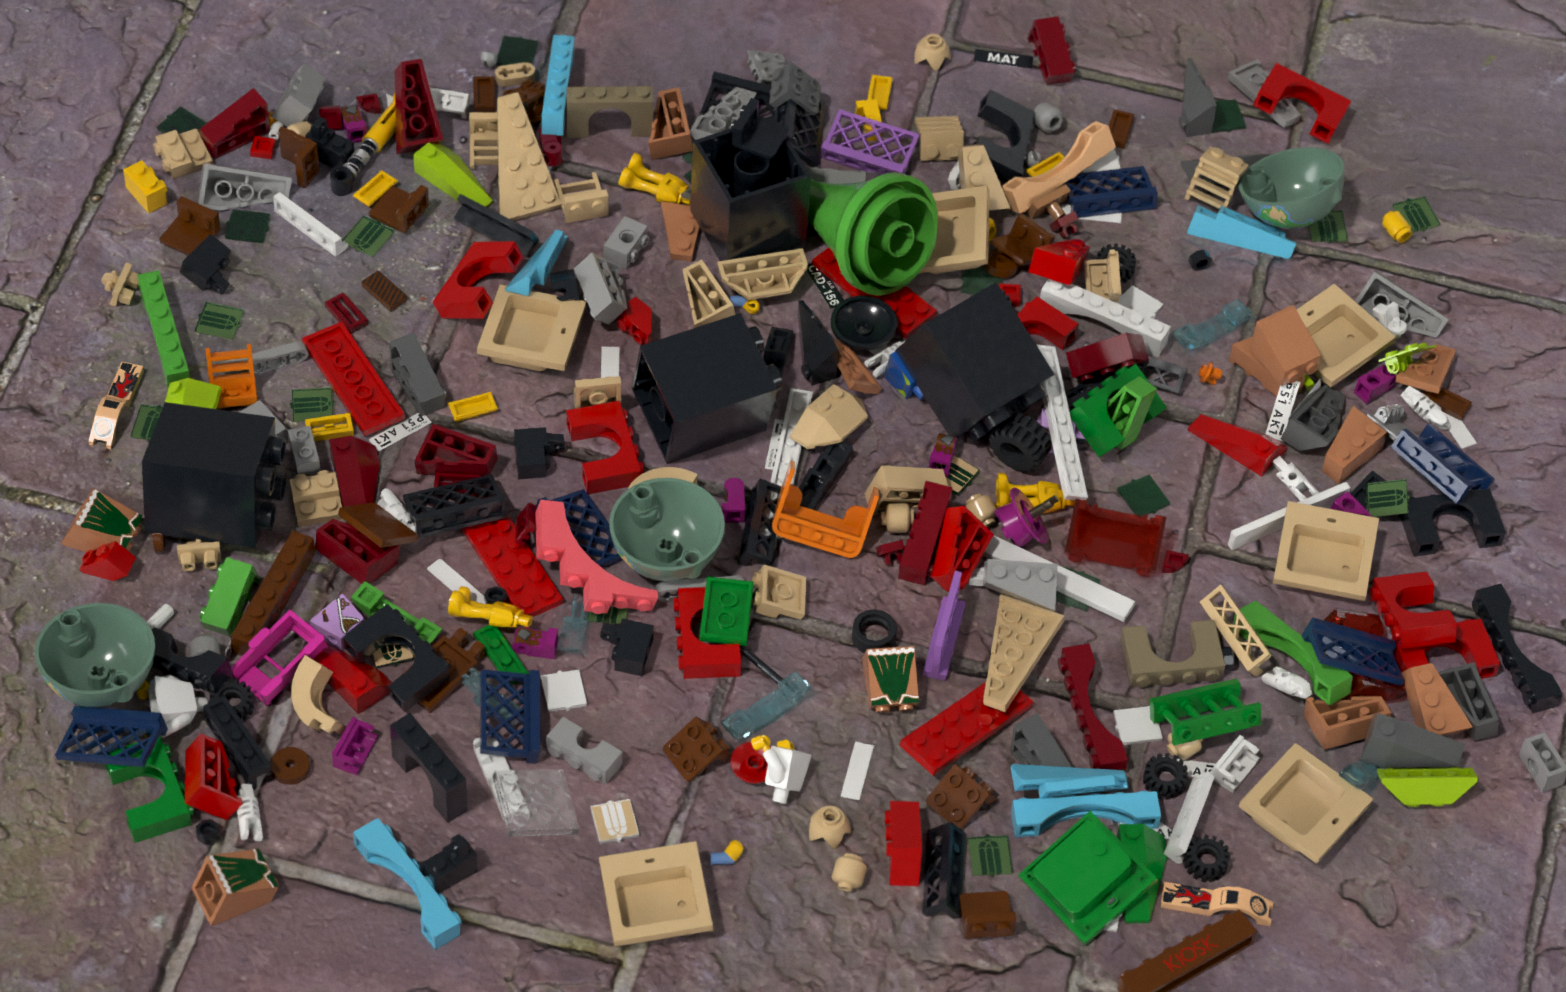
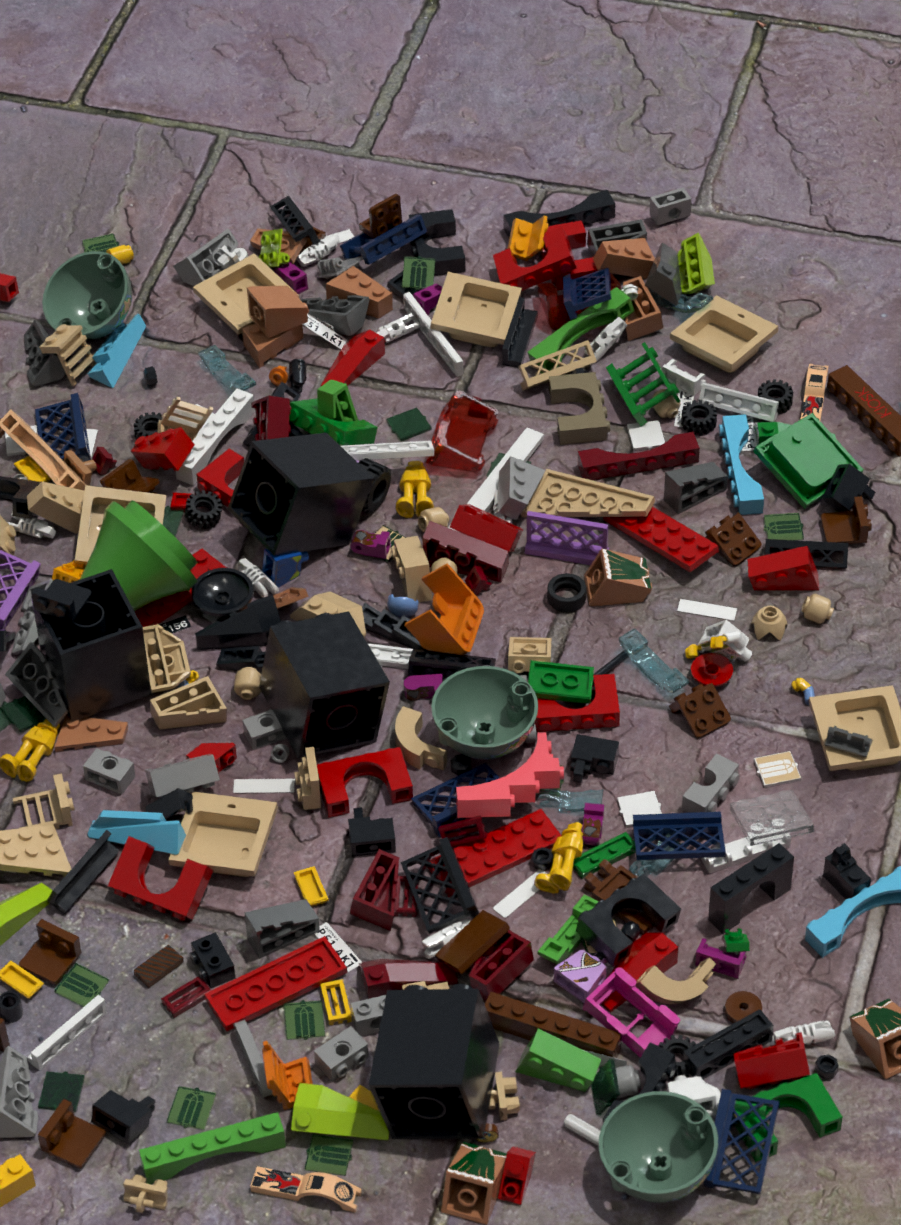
camera: 85 degrees left, 5 degrees down
magenta piece [994,487,1059,548] -> none
medium azure wedge [1011,764,1128,798] -> none
none -> black brick [189,932,236,989]
none -> black fence [270,195,320,245]
none -> black hinge [289,359,306,394]
none -> reddish brown bracket [359,194,402,239]
none -> medium blue hair [387,594,419,618]
none -> black fence [502,297,538,368]
none -> light orange bracket [507,215,548,261]
none -> clear green piece [591,1059,620,1115]
none -> white plate [621,284,639,301]
none -> black hinge [621,921,640,940]
none -> green plate [724,928,750,952]
none -> black hinge [821,464,876,512]
none -> dark grey hinge [825,726,873,758]

